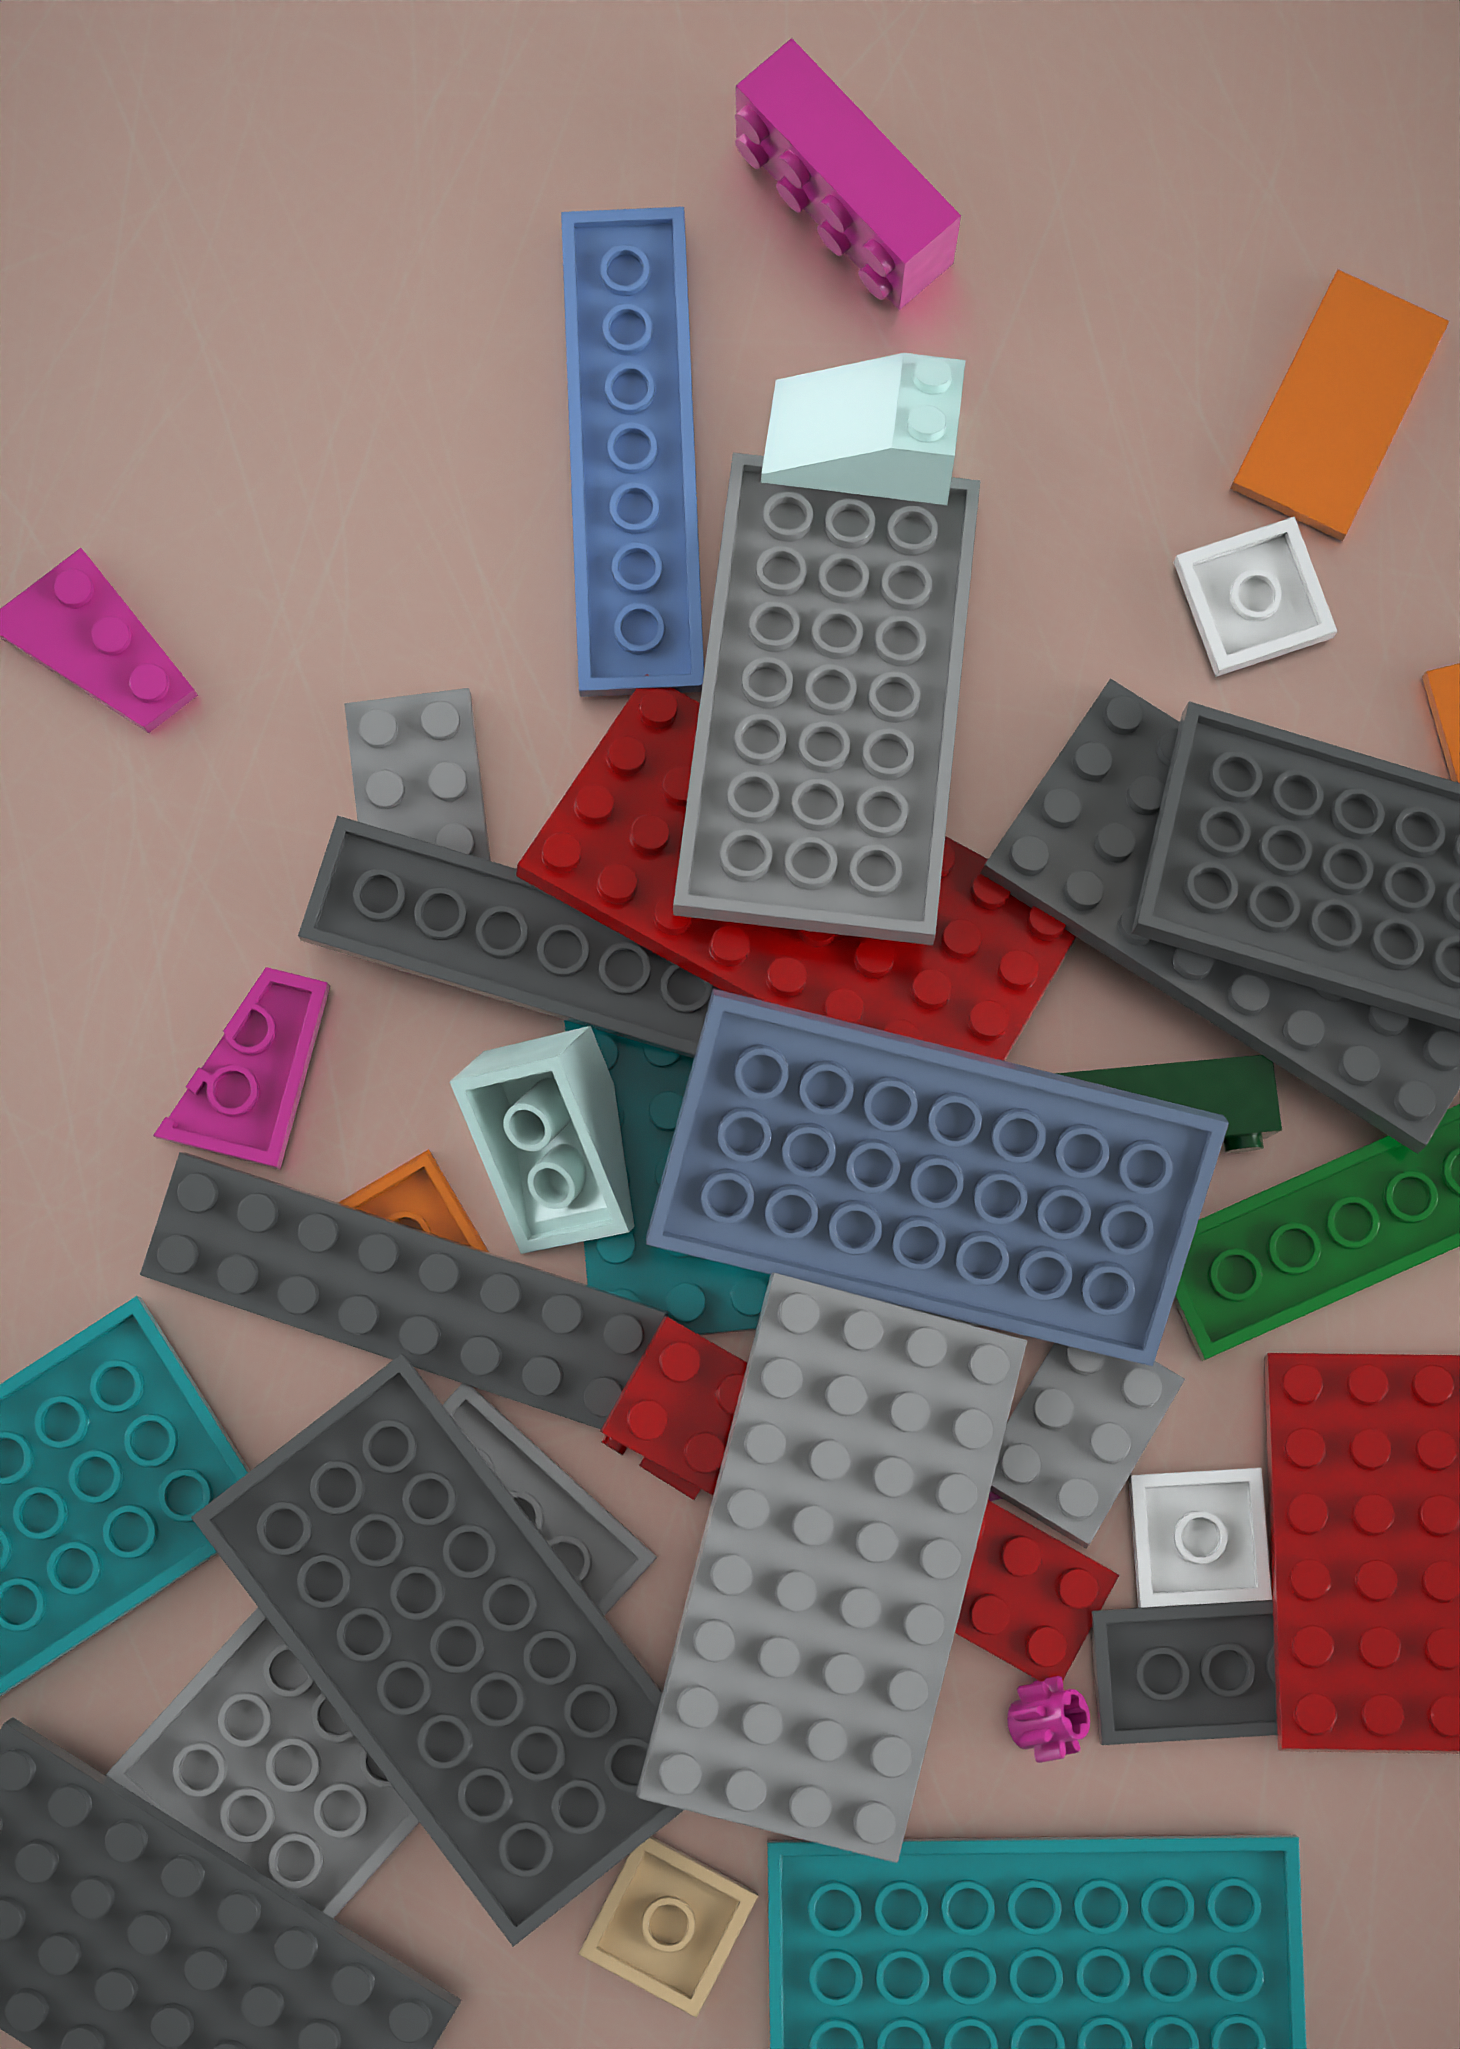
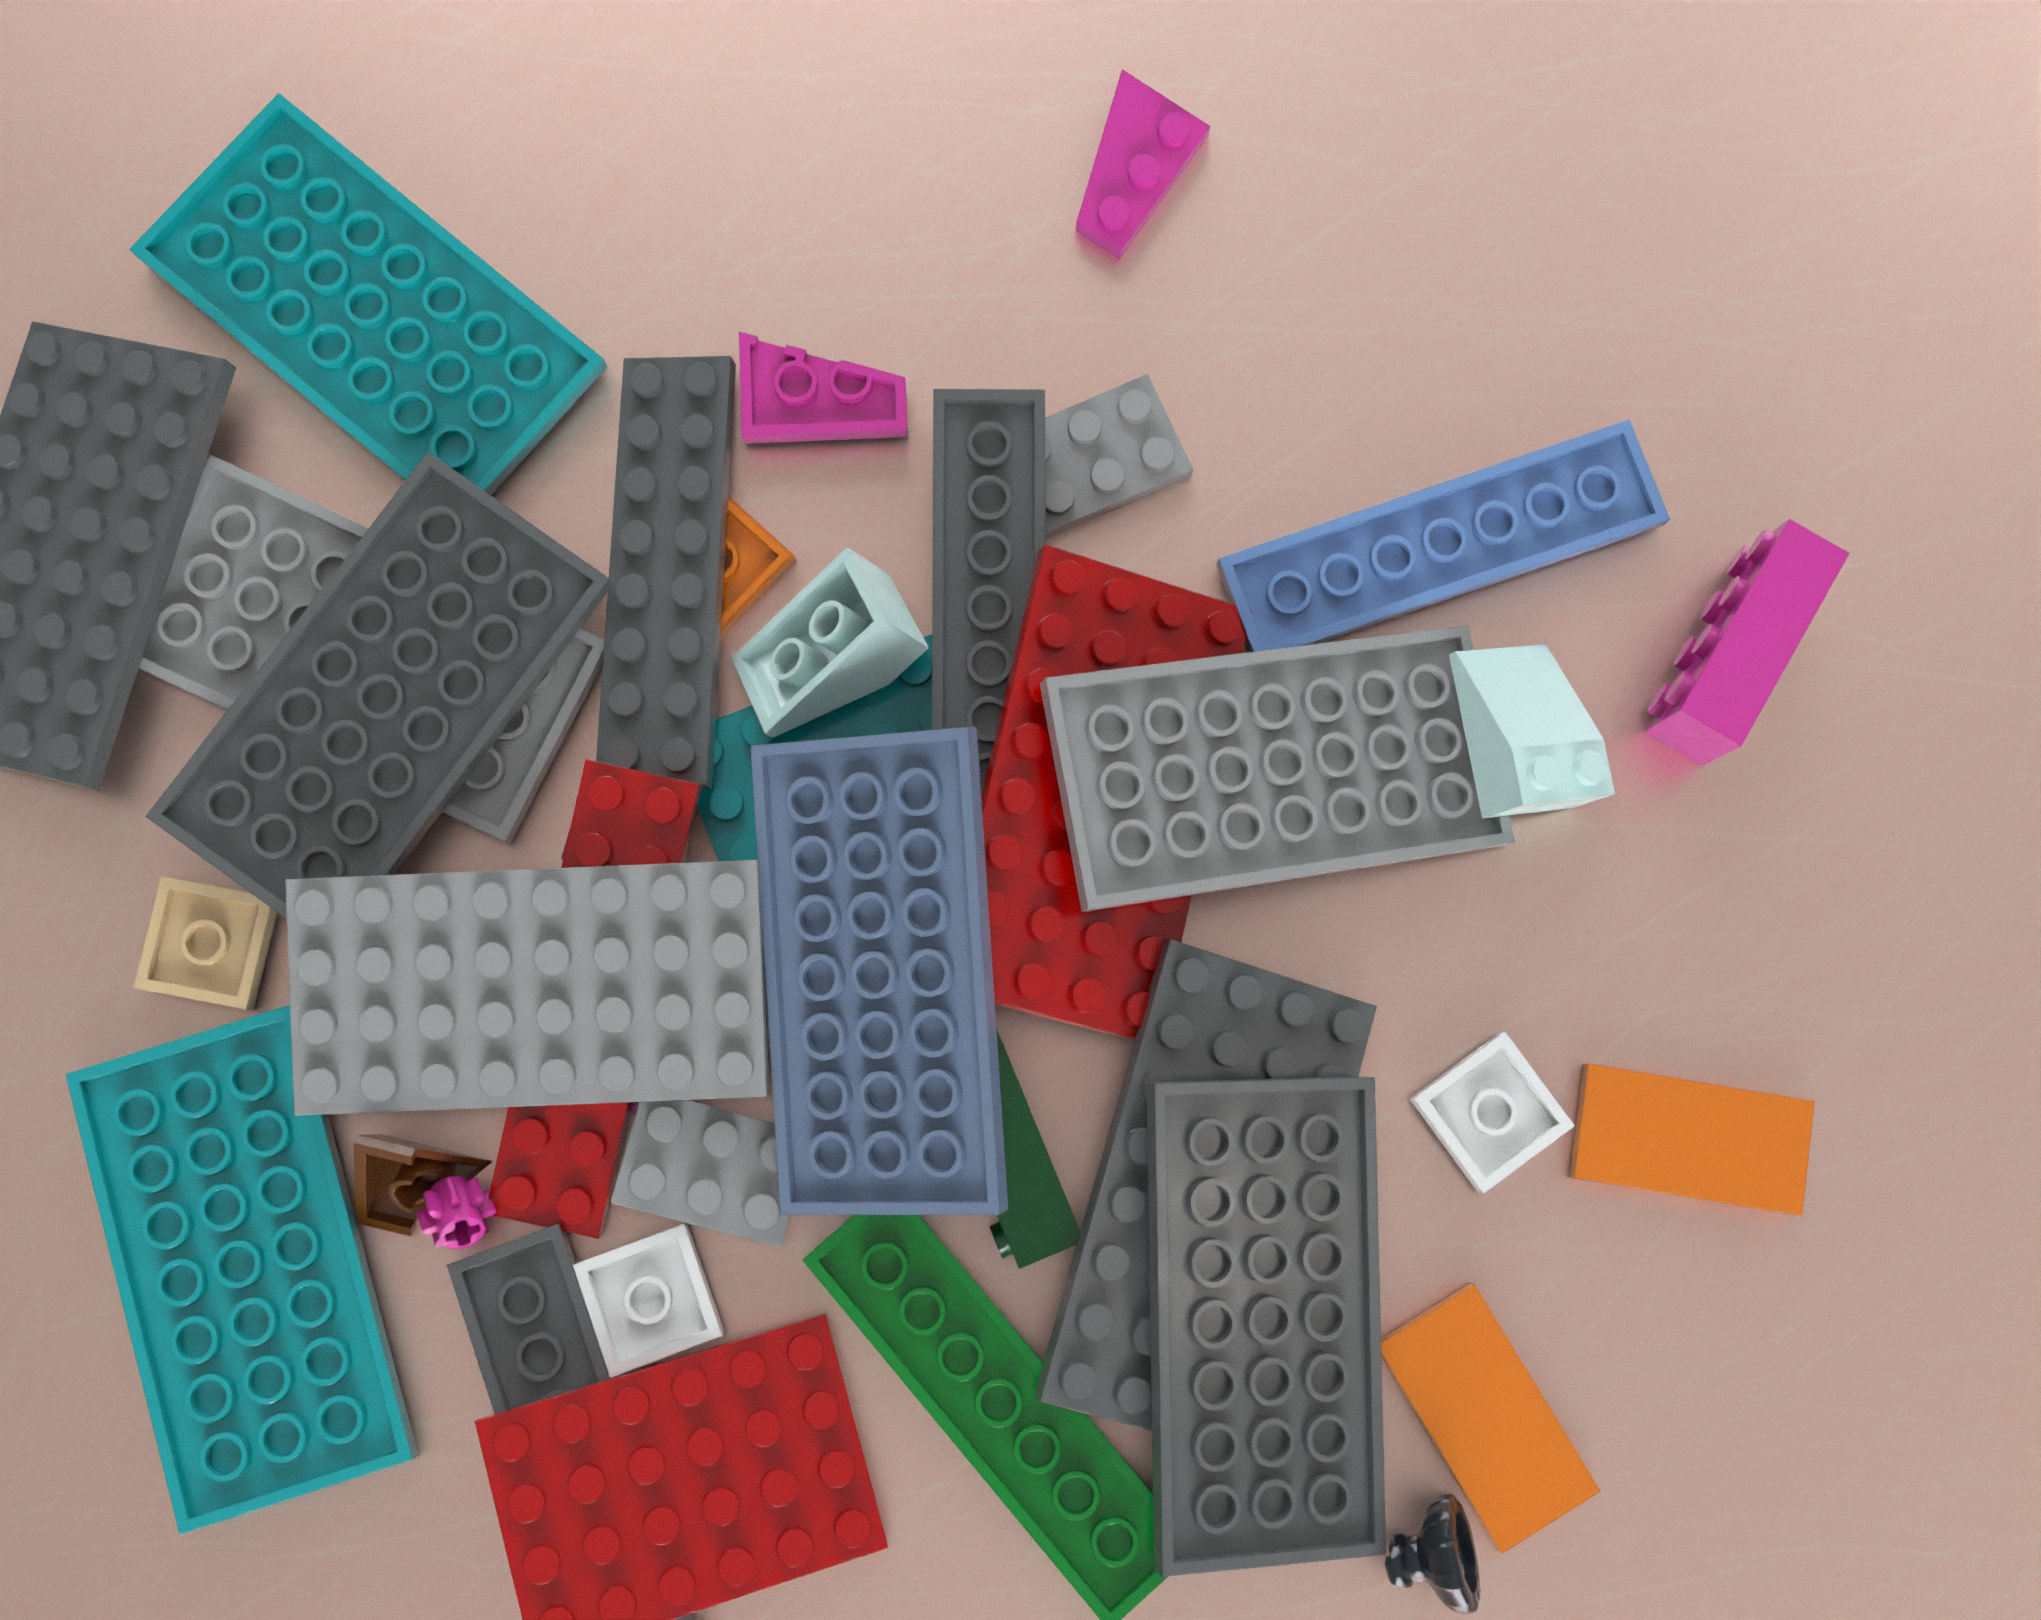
camera: 65 degrees right, 0 degrees up
none -> reddish brown slope [354,1134,493,1236]

